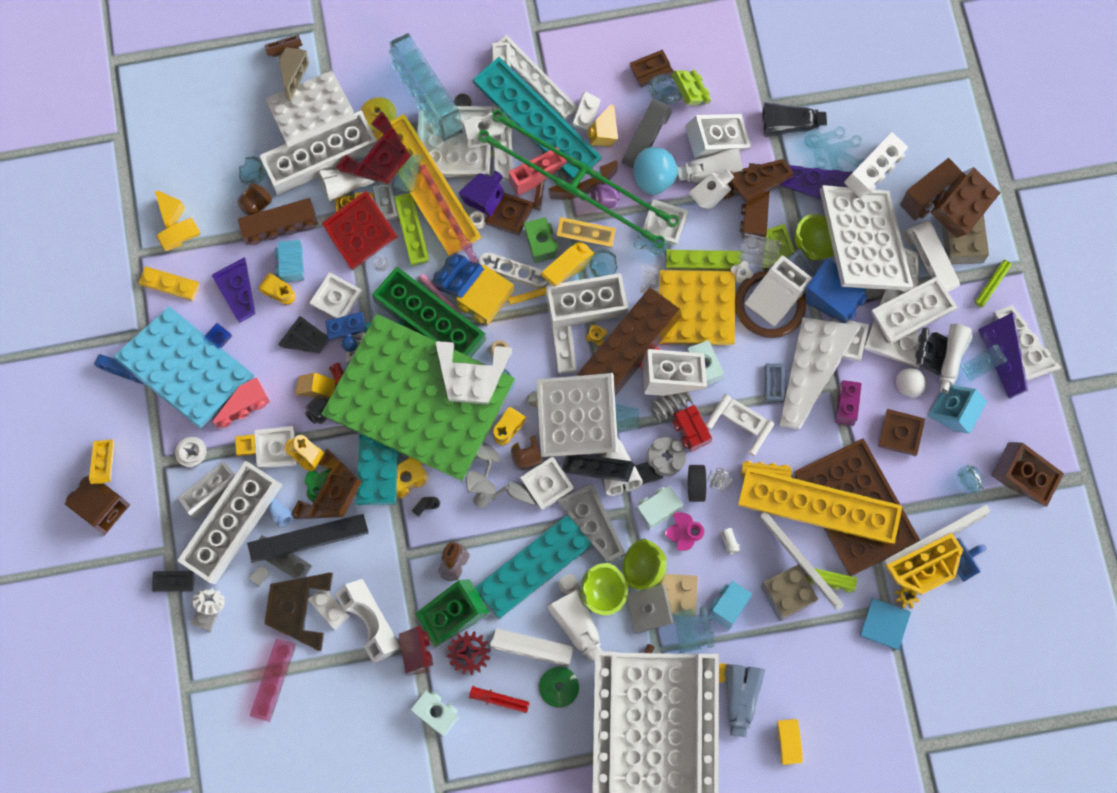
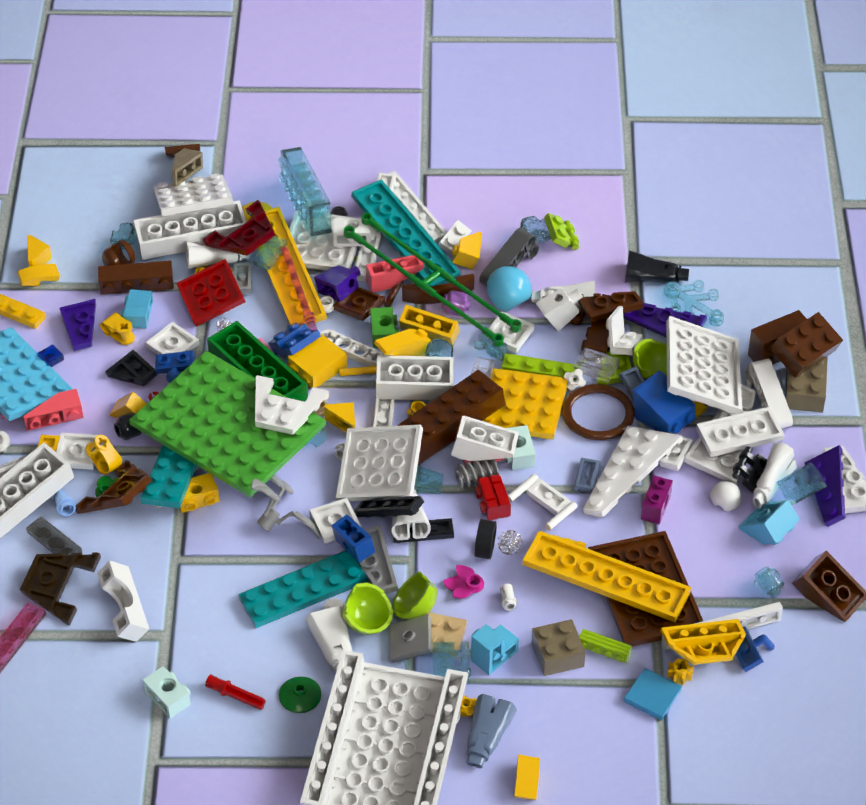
camera: 10 degrees right, 25 degrees down
black tile [247,514,369,563] -> none
light grey piece [249,566,269,587] -> none
white plate [308,590,350,630] -> none
lime plate [394,193,430,267] -> none
dark red slope [399,626,434,676] -> none
black arm [412,497,440,517] -> none
green slope [415,579,490,647] -> none
piece [438,542,470,581] -> none
dark red gear [447,631,491,676] -> none
white fence [490,628,574,667] -> none
yellow piece [493,407,527,445] -> none
reddish brown helmet [510,435,543,469] -> none
reddish brown plate [630,49,674,88] -> none
light aqua brick [637,486,683,530] -> none
light grey plate [647,437,686,477] -> none
white slope [685,114,751,159] -> none
white slope [745,255,812,327] -> none
white tile [760,512,843,610] -> none
white brick [844,132,908,198] -> none
reddish brown plate [878,409,925,457] -> none
lime axle [975,259,1012,308] -> none
none -> yellow slope [323,402,355,434]
none -> blue brick [331,514,375,563]
none -> white bracket [606,306,643,355]

